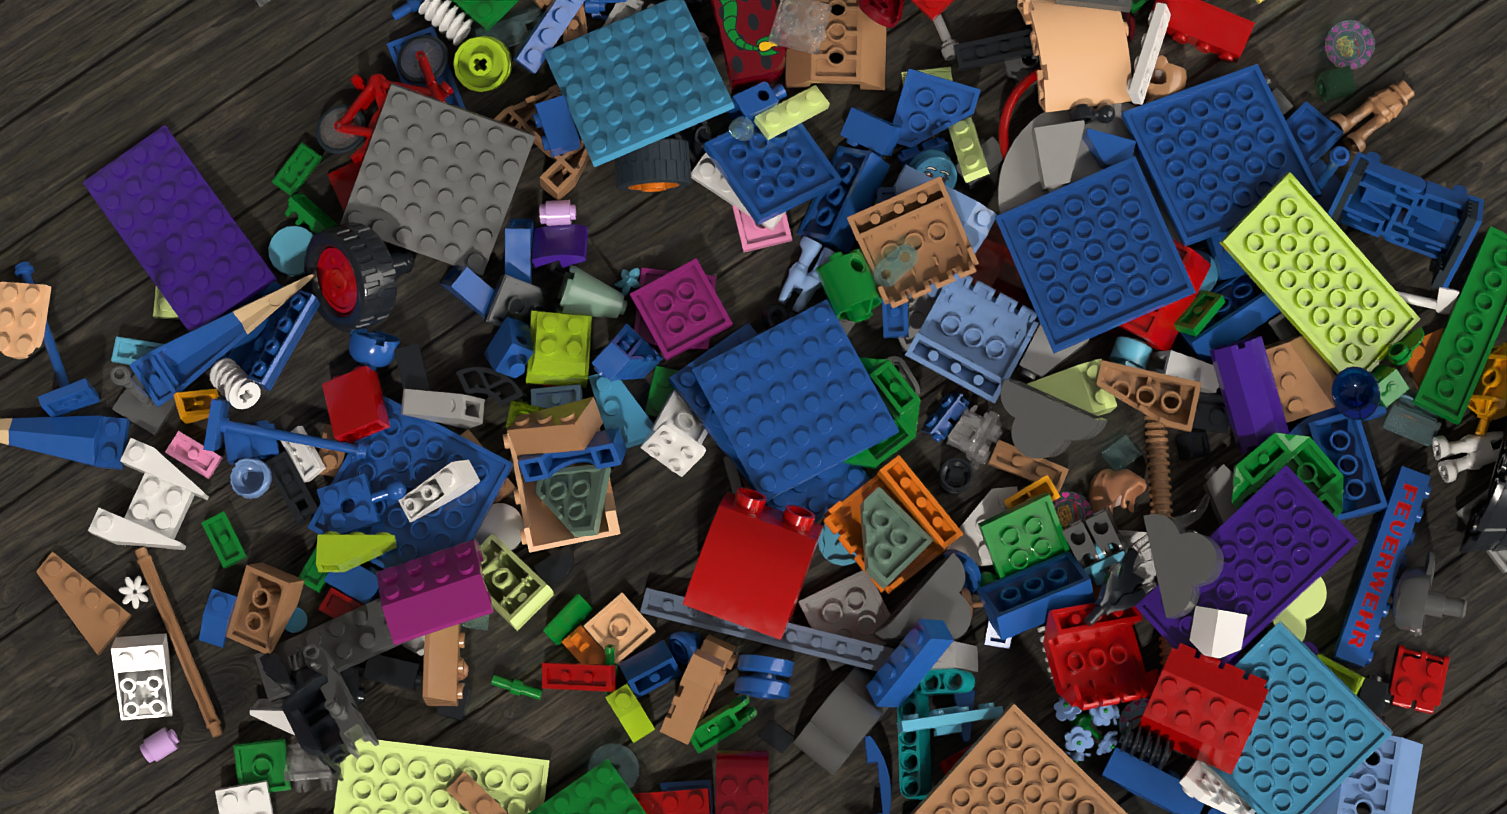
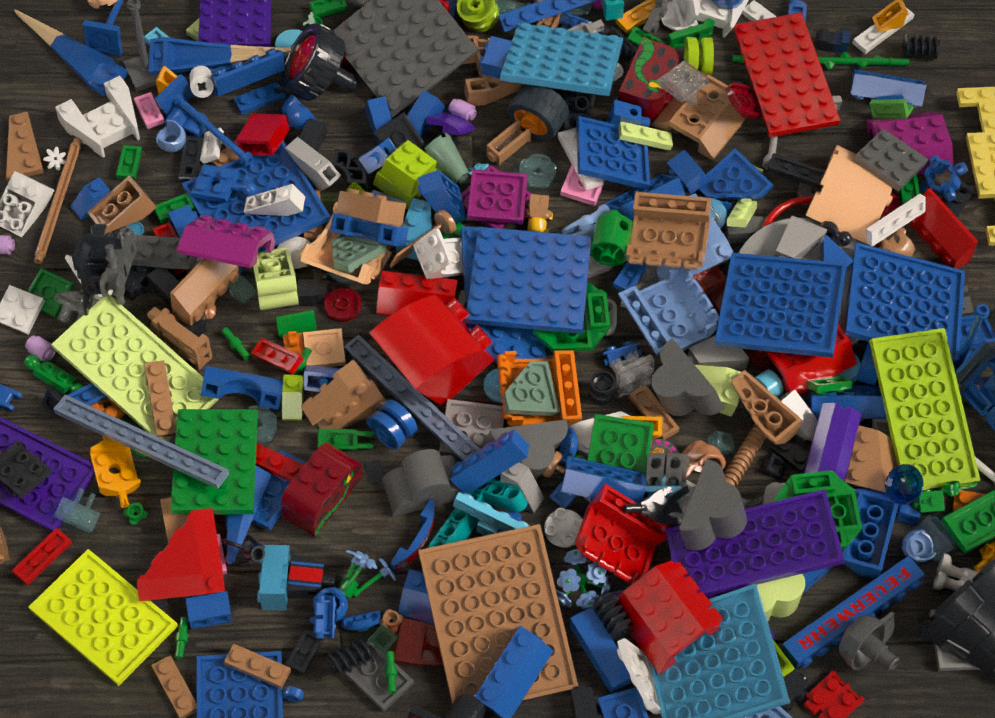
camera: 30 degrees right, 20 degrees down
lime slope [316,532,397,572] -> none
clear light blue plate [729,117,754,141] -> none
clear light blue plate [874,244,918,287] -> none
white slope [1190,606,1247,658] -> none
none -> medium nougat hips [147,307,213,370]
none -> blue arch [200,366,283,410]
none -> blue hinge [234,82,286,115]
none -> dark red tile [323,287,362,323]
none -> red slope [376,271,457,316]
none -> medium nougat piece [390,210,456,267]
none -> medium nougat window [487,120,531,166]
none -> clear light blue plate [519,154,556,189]
none -> medium nougat piece [524,194,553,232]
none -> white dish [544,508,583,548]
none -> medium blue hair [902,529,936,562]

